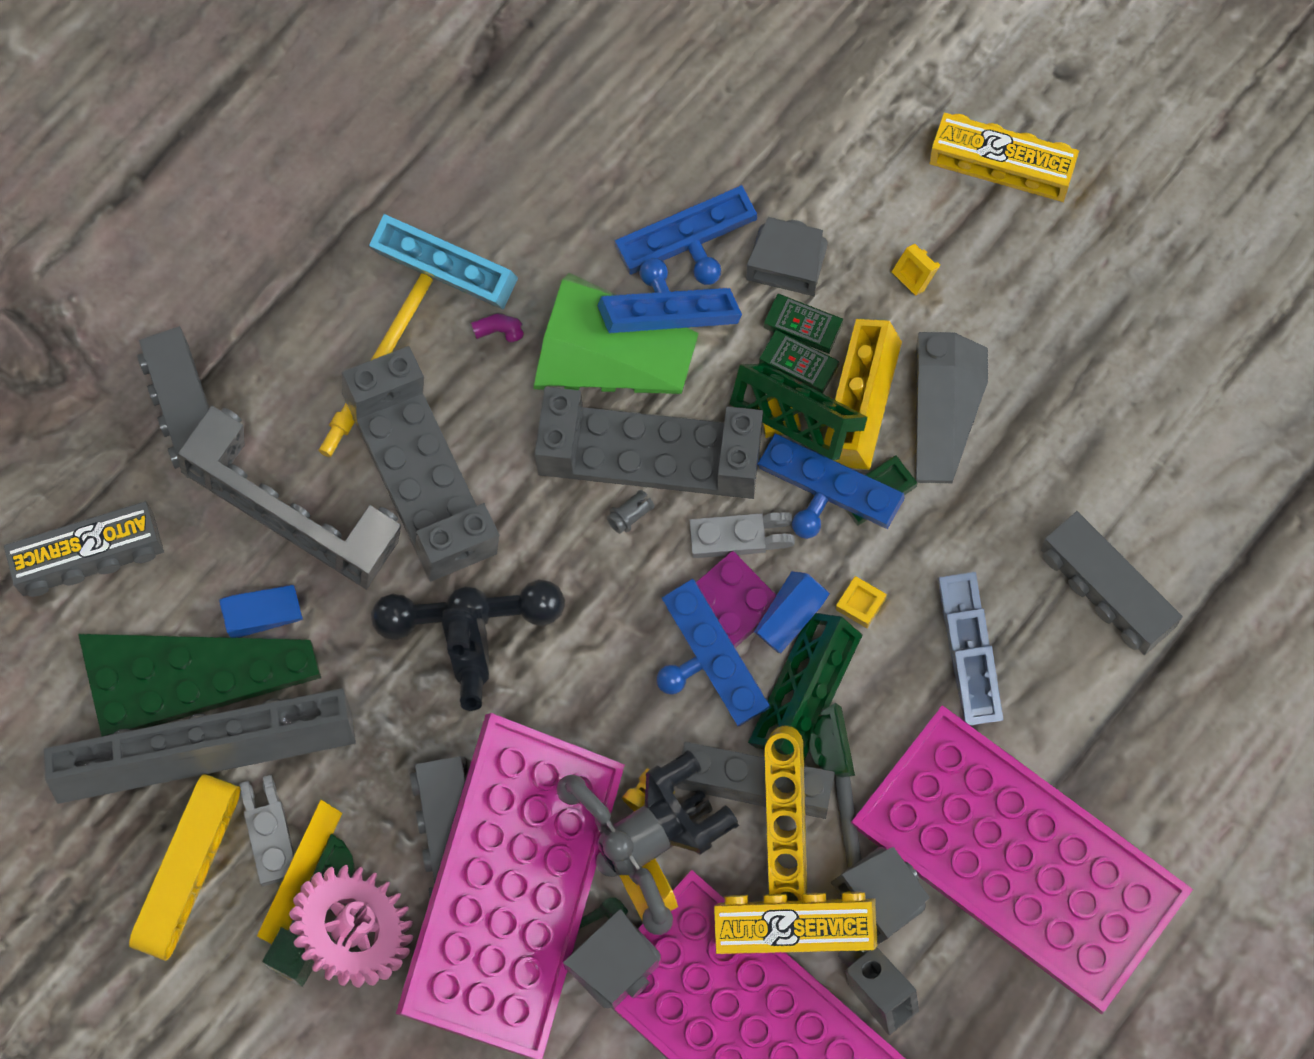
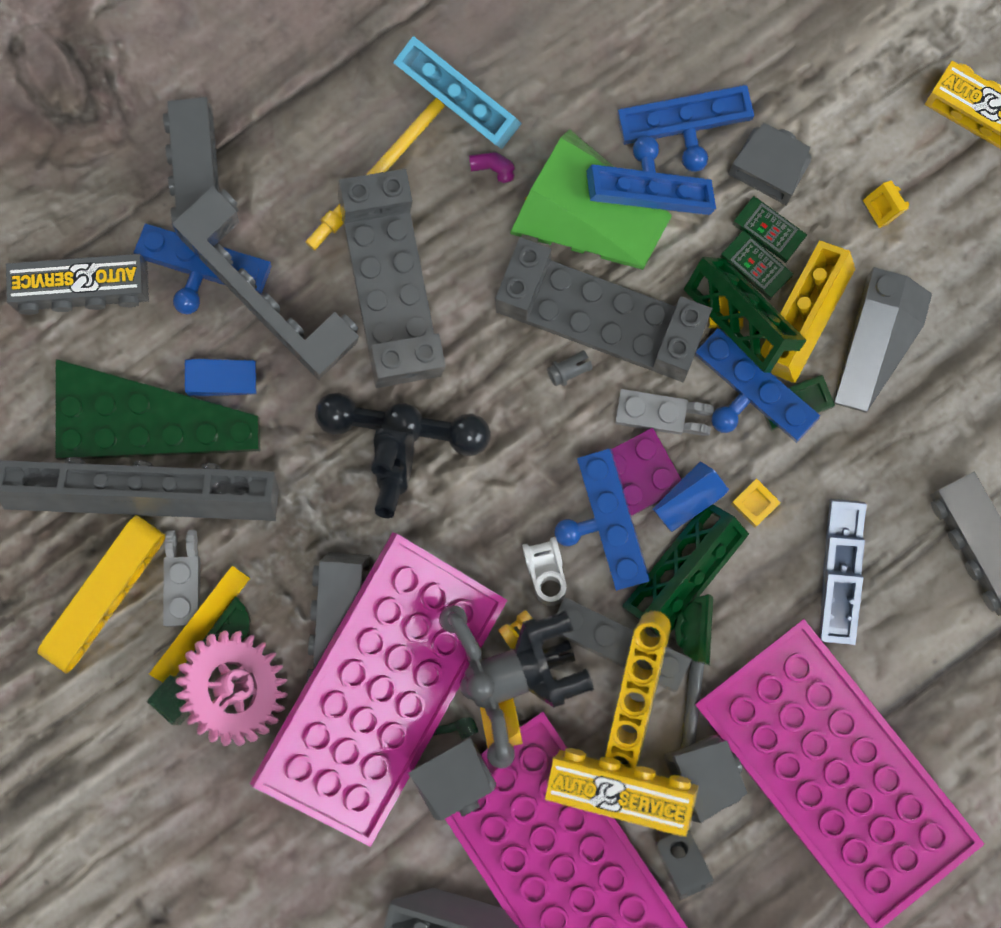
camera: 15 degrees right, 10 degrees up
none -> blue plate [133,224,272,315]
none -> white piece [522,537,566,606]

